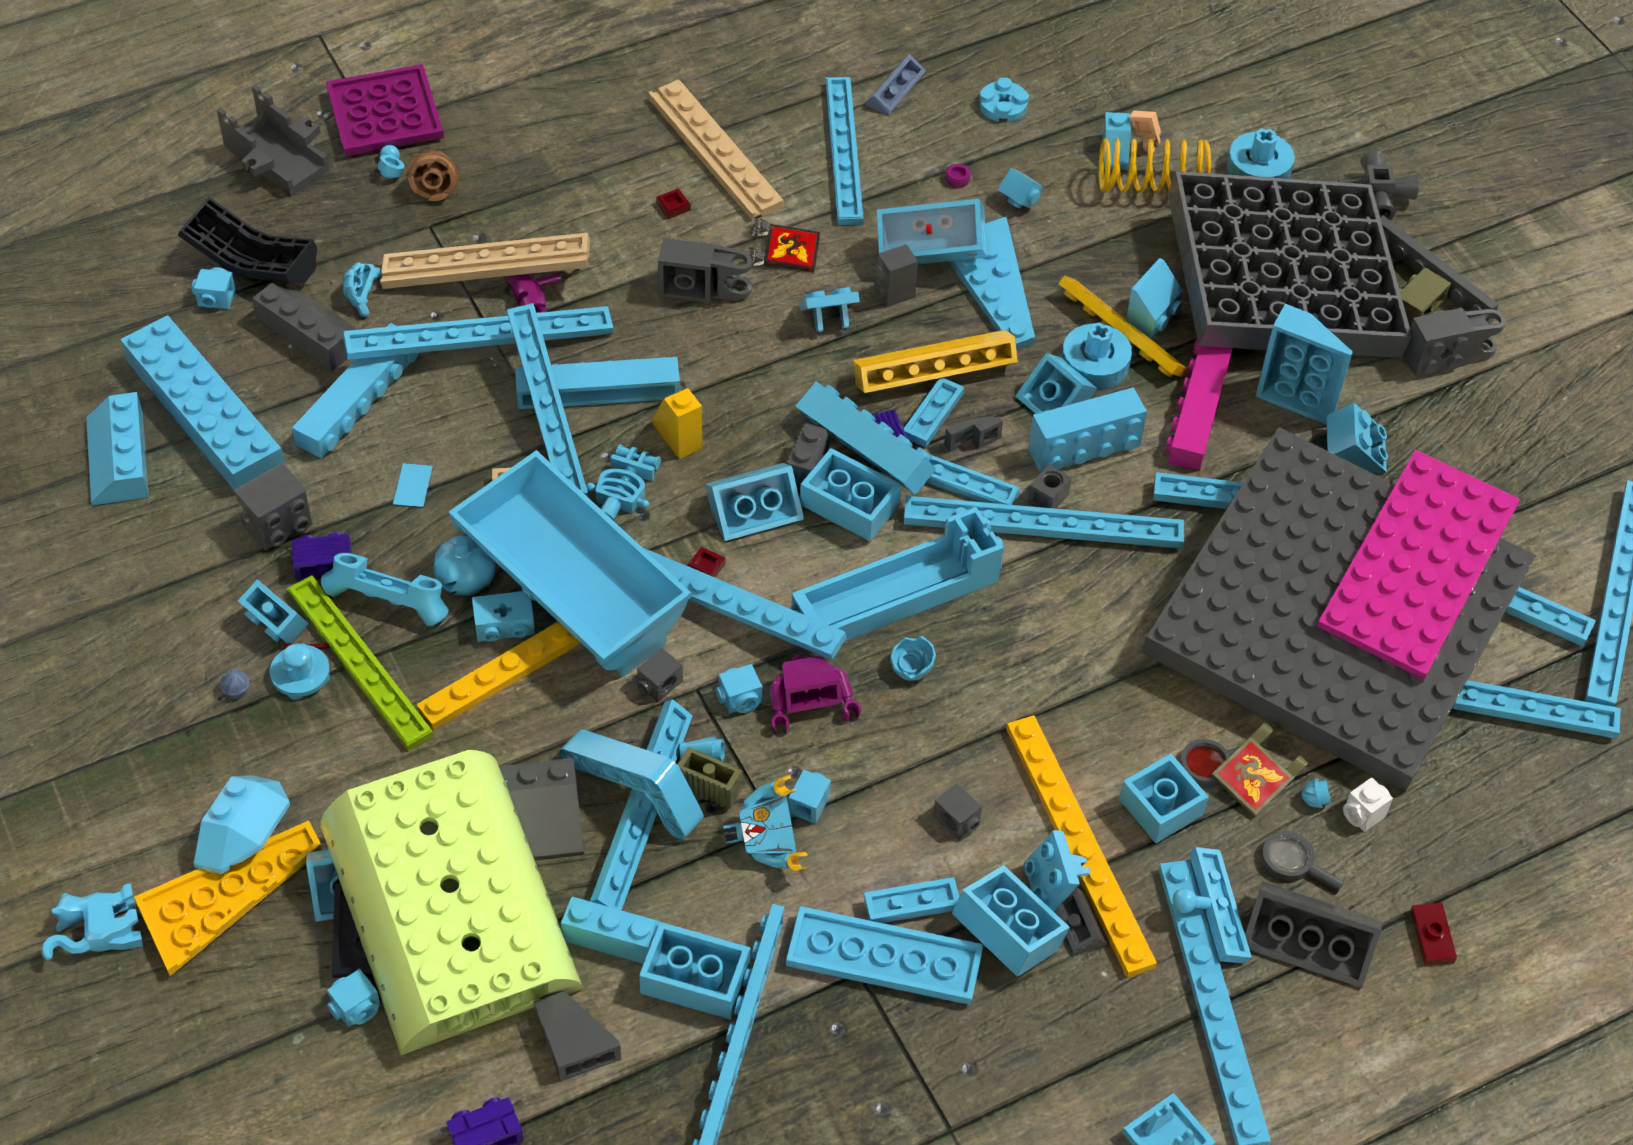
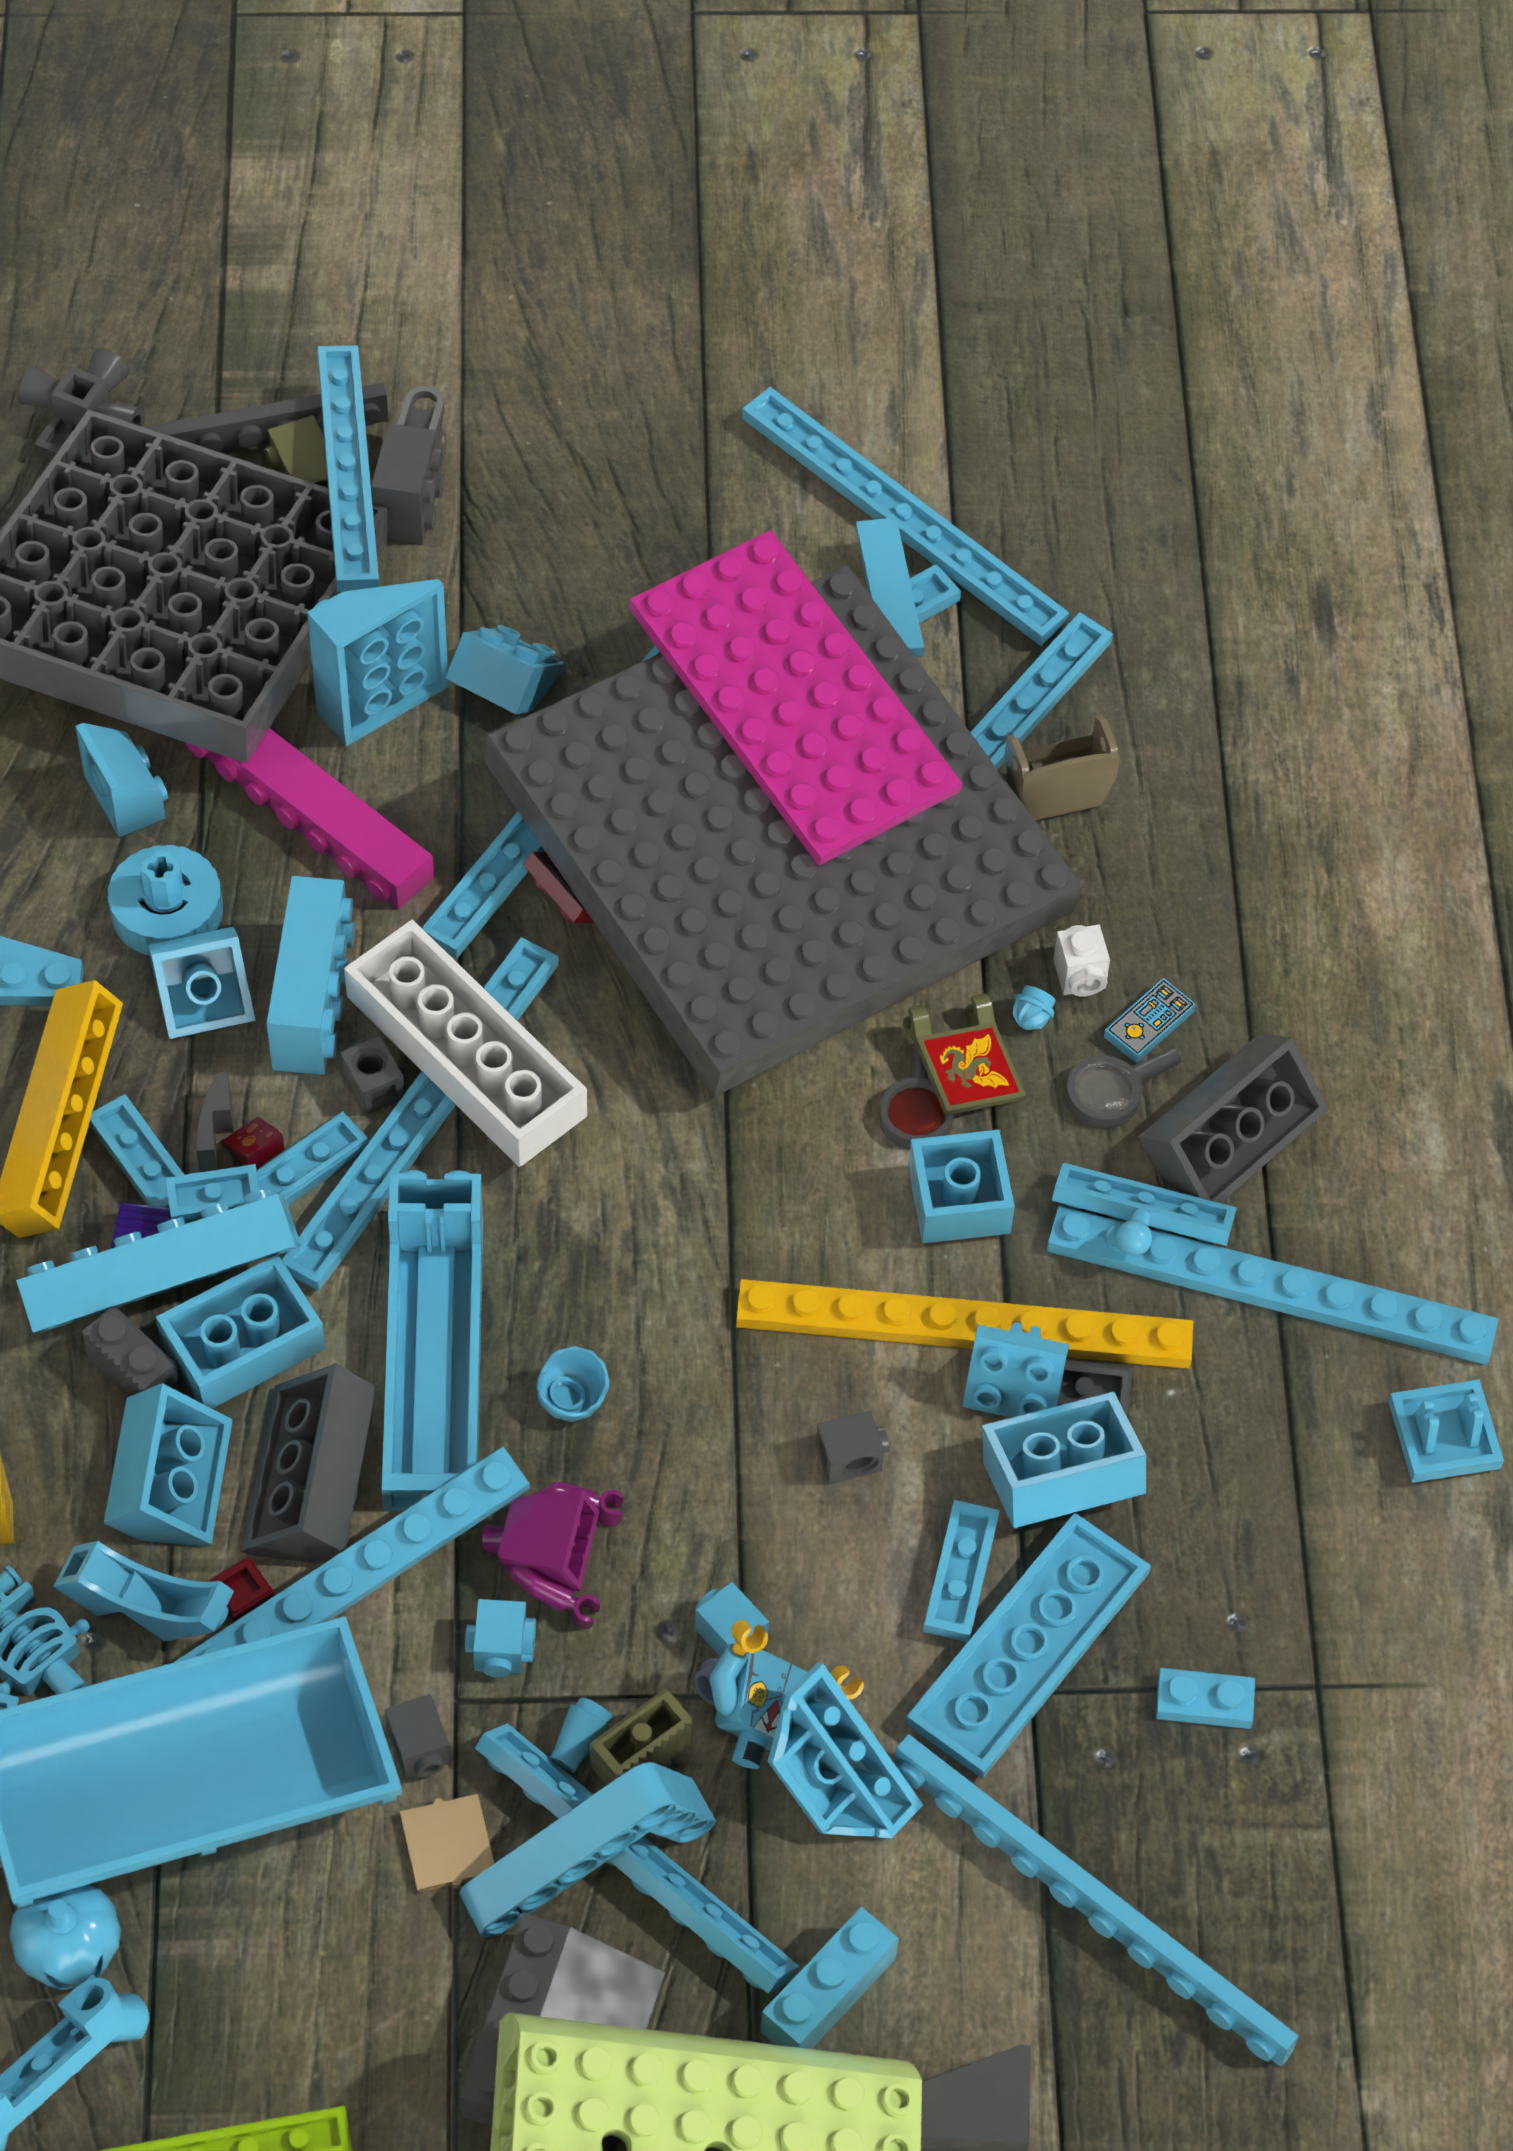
camera: 65 degrees left, 5 degrees up
yellow plate [416,622,580,731] -> none
medium azure brick [472,591,535,642] -> none
medium azure brick [639,922,750,1020] -> none
yellow plate [1059,275,1188,377] -> none
dark red plate [1410,903,1457,965] -> none
none -> medium azure arch [53,1541,234,1642]
none -> medium azure plate [165,1164,260,1224]
none -> dark red slope [222,1117,285,1169]
none -> dark grey slope [241,1363,377,1563]
none -> medium azure plate [318,345,379,592]
none -> white brick [344,919,587,1167]
none -> tan piece [400,1794,494,1893]
none -> medium azure wedge [768,1662,923,1838]
none -> medium azure tile [856,517,924,657]
none -> dark tan piece [1005,715,1120,821]
none -> tile [1104,978,1196,1064]
none -> medium azure plate [1156,1668,1255,1729]

